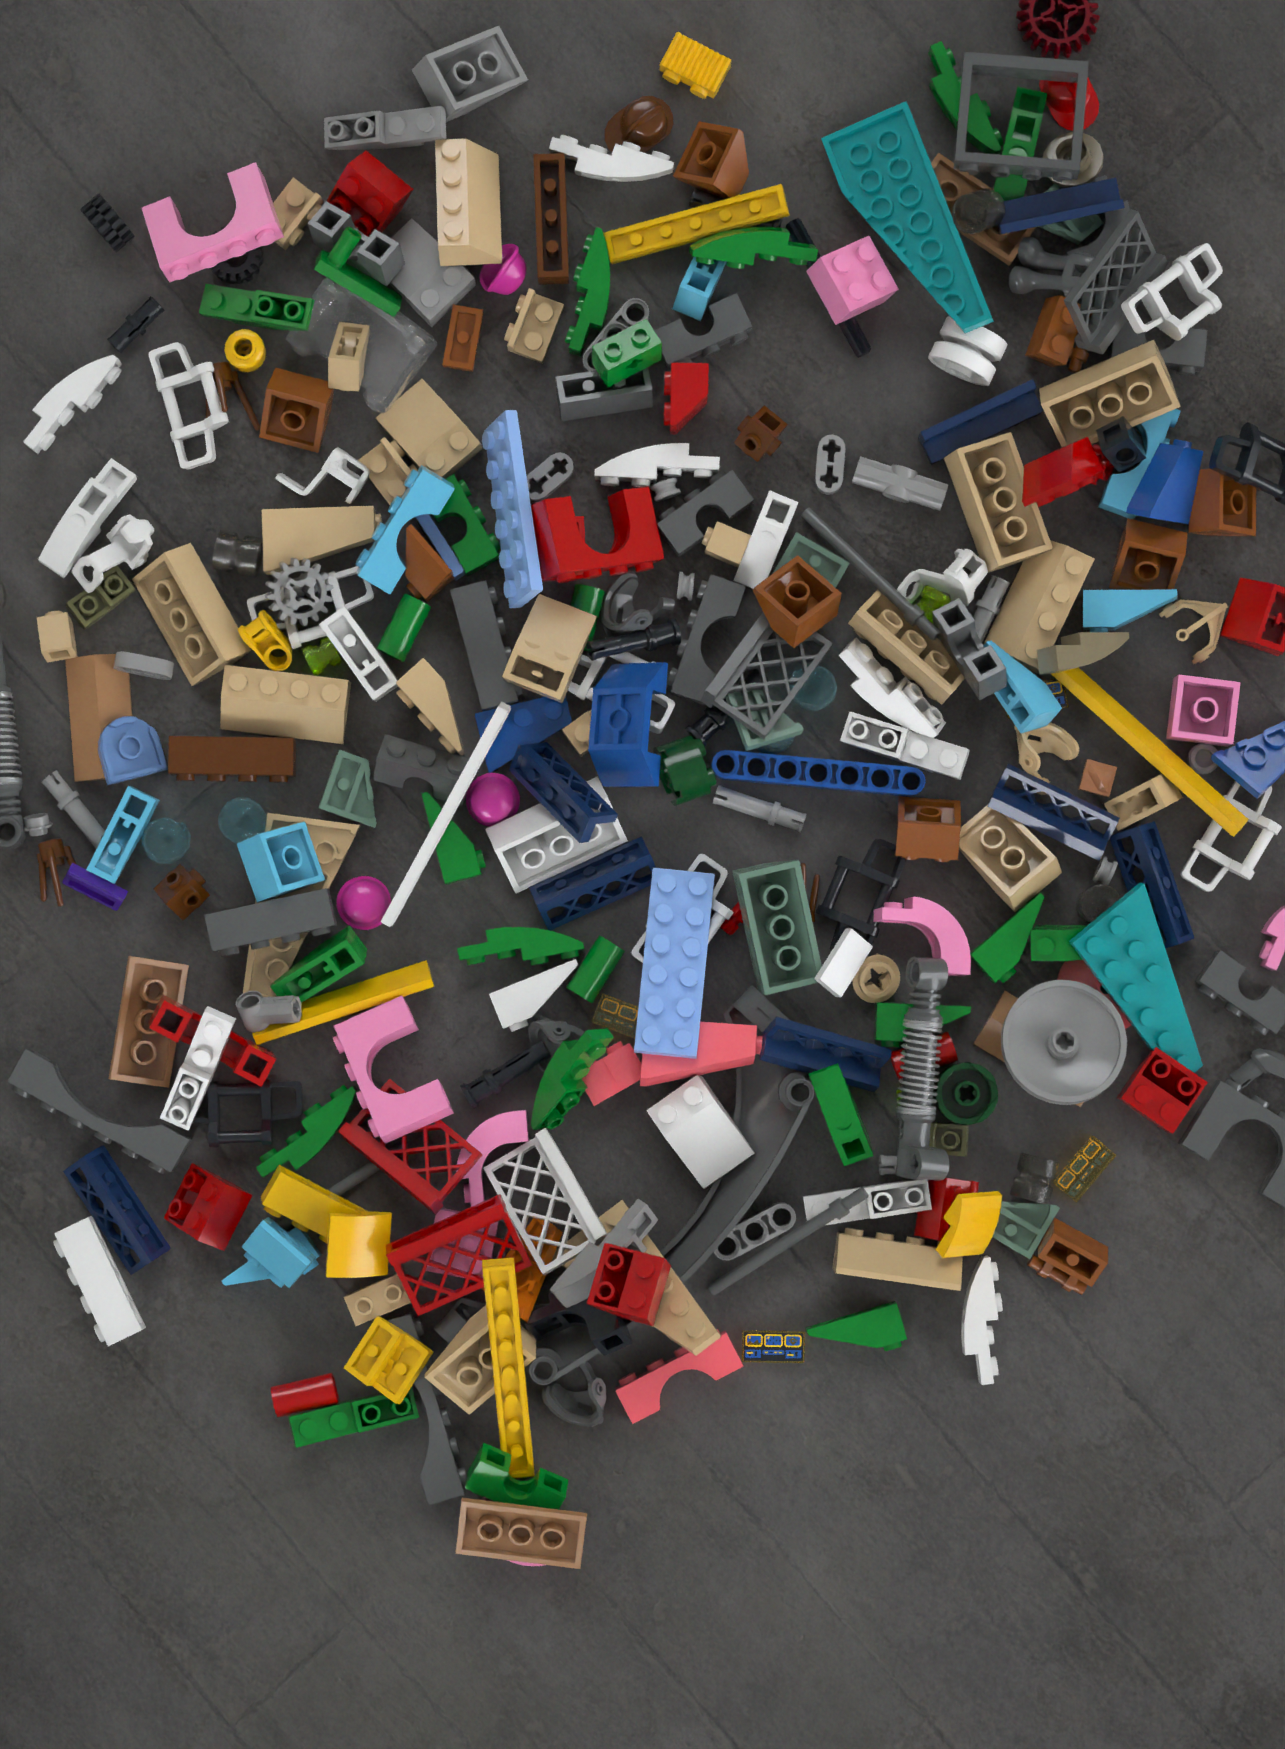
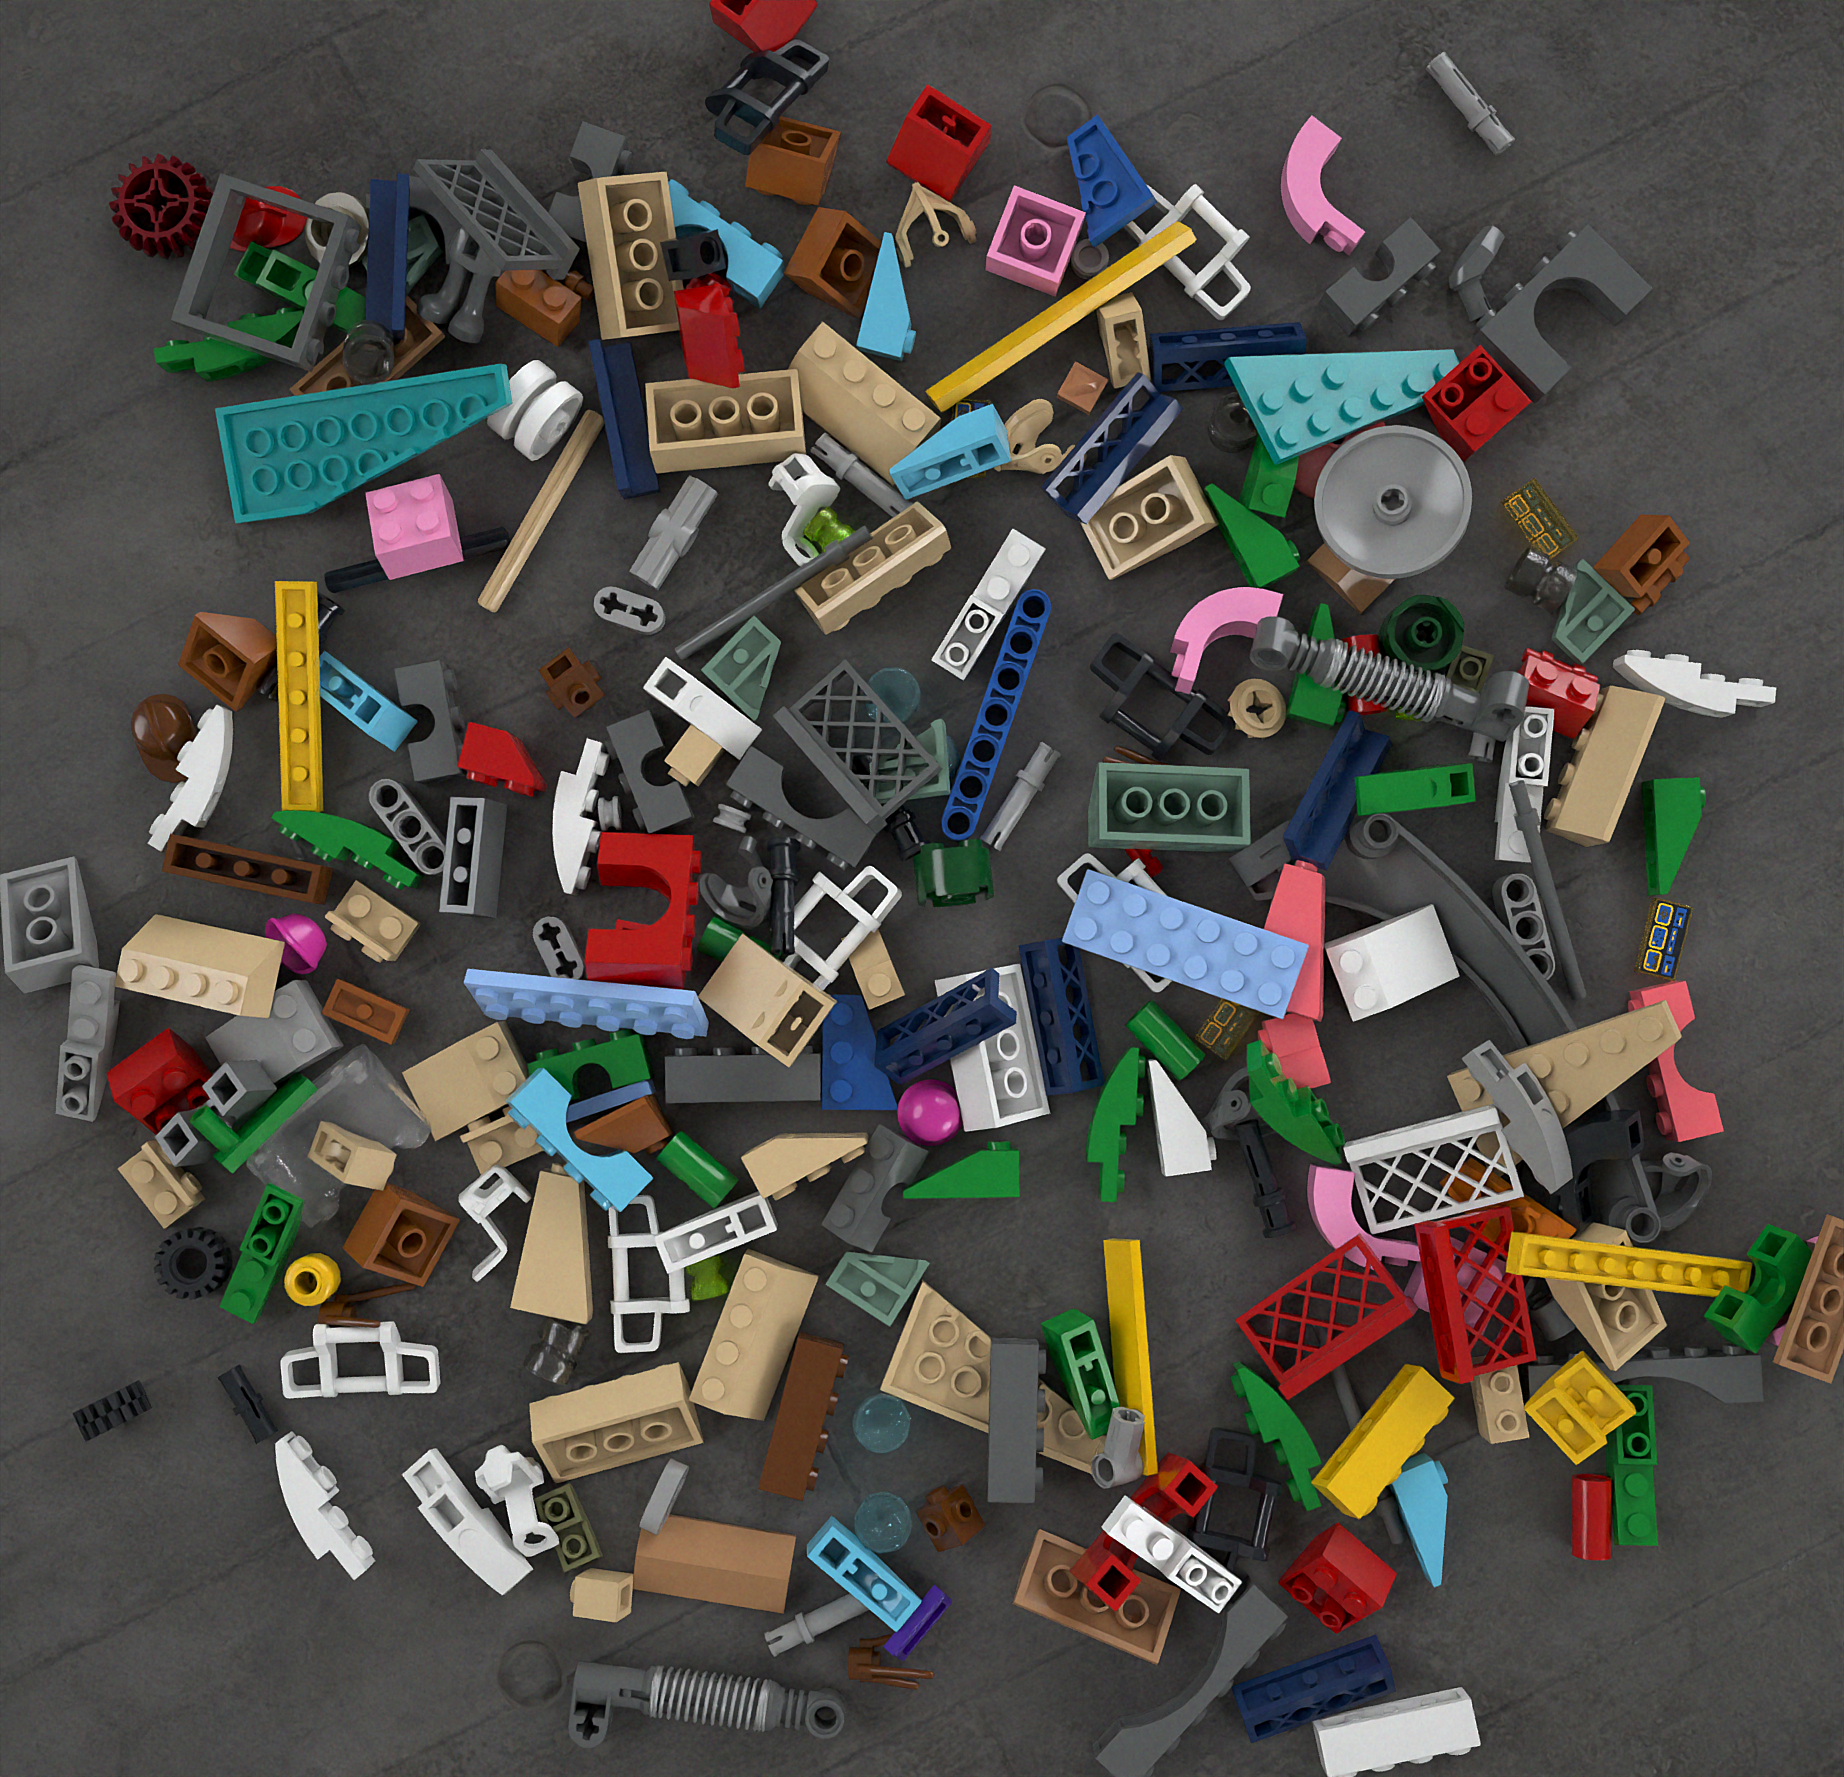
camera: 70 degrees left, 0 degrees up
light grey plate [23,813,53,836] -> none
medium blue tile [98,716,168,786] -> none
bright pink arch [142,162,284,282] -> none
medium azure slope [237,821,325,903] -> none
yellow piece [238,610,292,671] -> none
medium azure slope [242,1217,316,1288] -> none
light grey gear [265,558,333,626] -> none
yellow slope [325,1211,392,1278] -> none
bright pink arch [333,996,454,1144] -> none
dark pink helmet [337,876,391,930] -> none
white tile [381,701,511,927] -> none
red slope [587,1243,671,1326] -> none
blue slope [588,662,668,787] -> none
green brick [592,319,662,388] -> none
yellow brick [659,32,731,99] -> none
green slope [689,226,818,269] -> none
dark orange slope [753,555,842,648] -> none
white tile [814,928,873,997] -> none
white slope [839,637,946,738] -> none
dark orange slope [895,796,961,862] -> none
dark grey arch [932,598,1007,700] -> none
yellow slope [935,1191,1002,1258] -> none
dark tan slope [1037,632,1129,675] -> none
light grey bush [1092,856,1118,887] -> none
white bar [1121,243,1223,341] -> none
blue slope [1126,439,1203,524] -> none
none -> tan axle [478,409,605,613]

